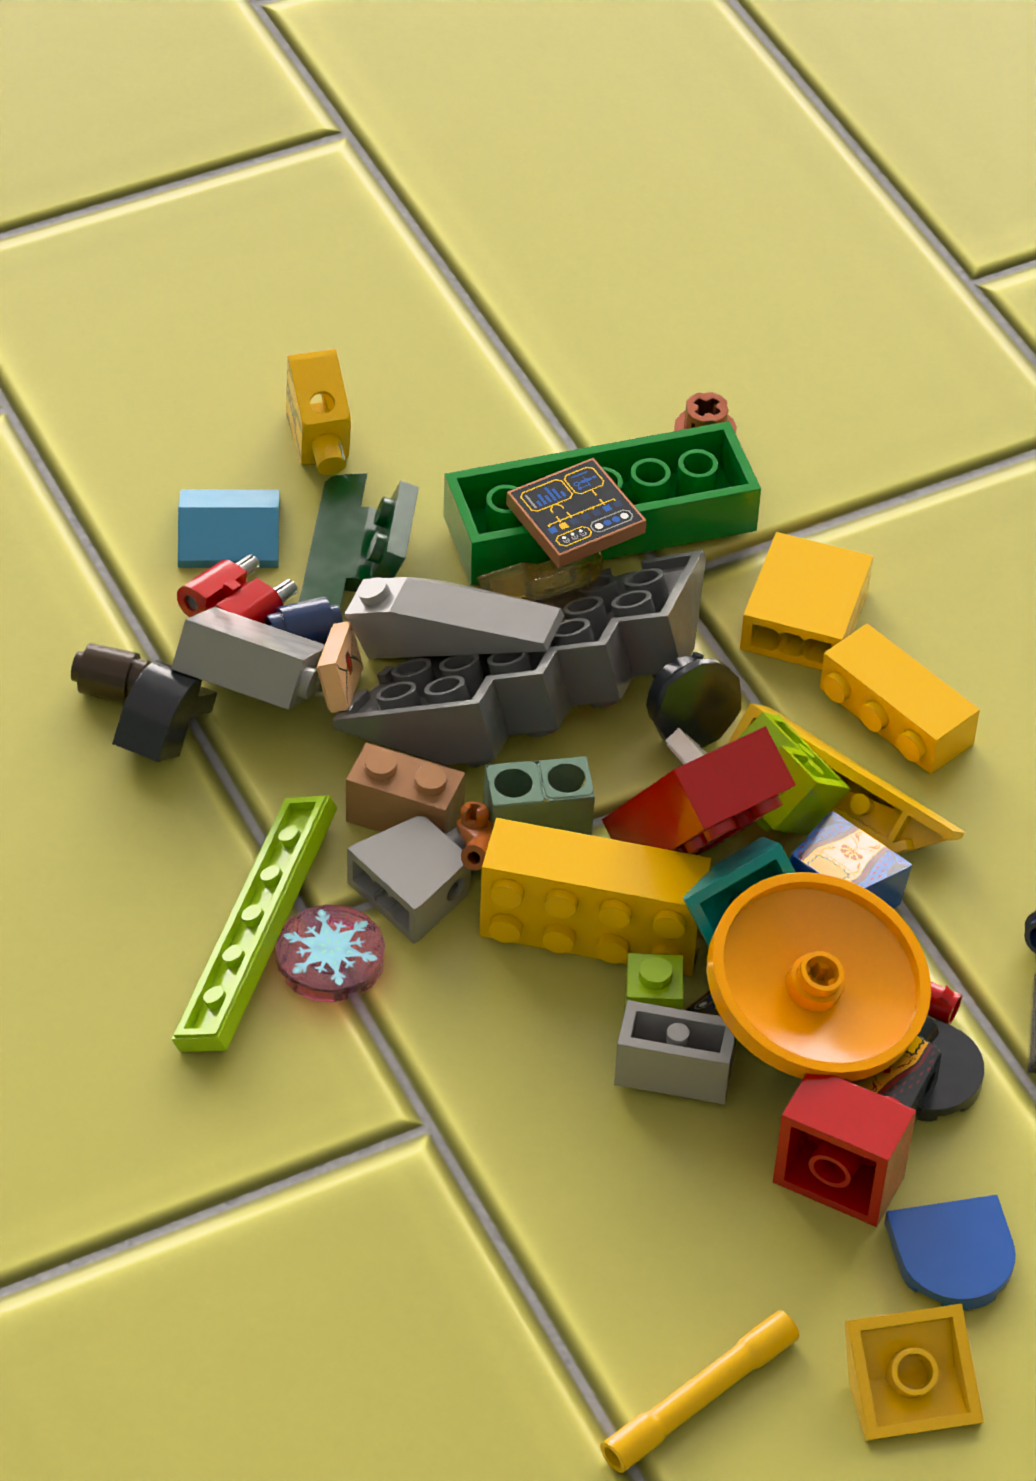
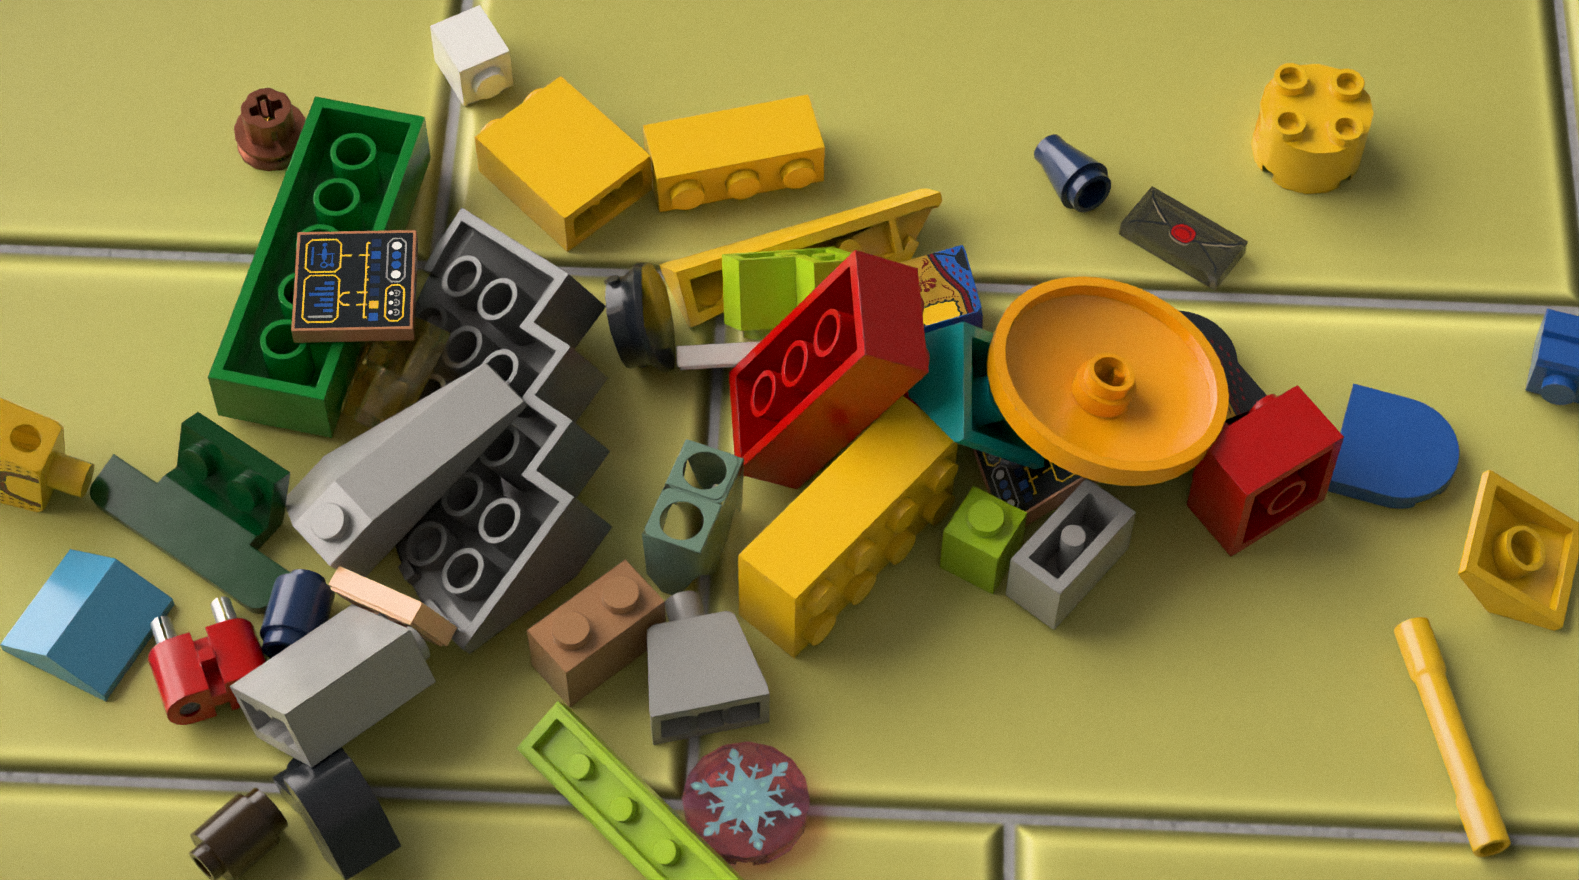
camera: 60 degrees left, 10 degrees up
dark orange arm [457,802,494,871] -> none
none -> white brick [430,5,513,107]

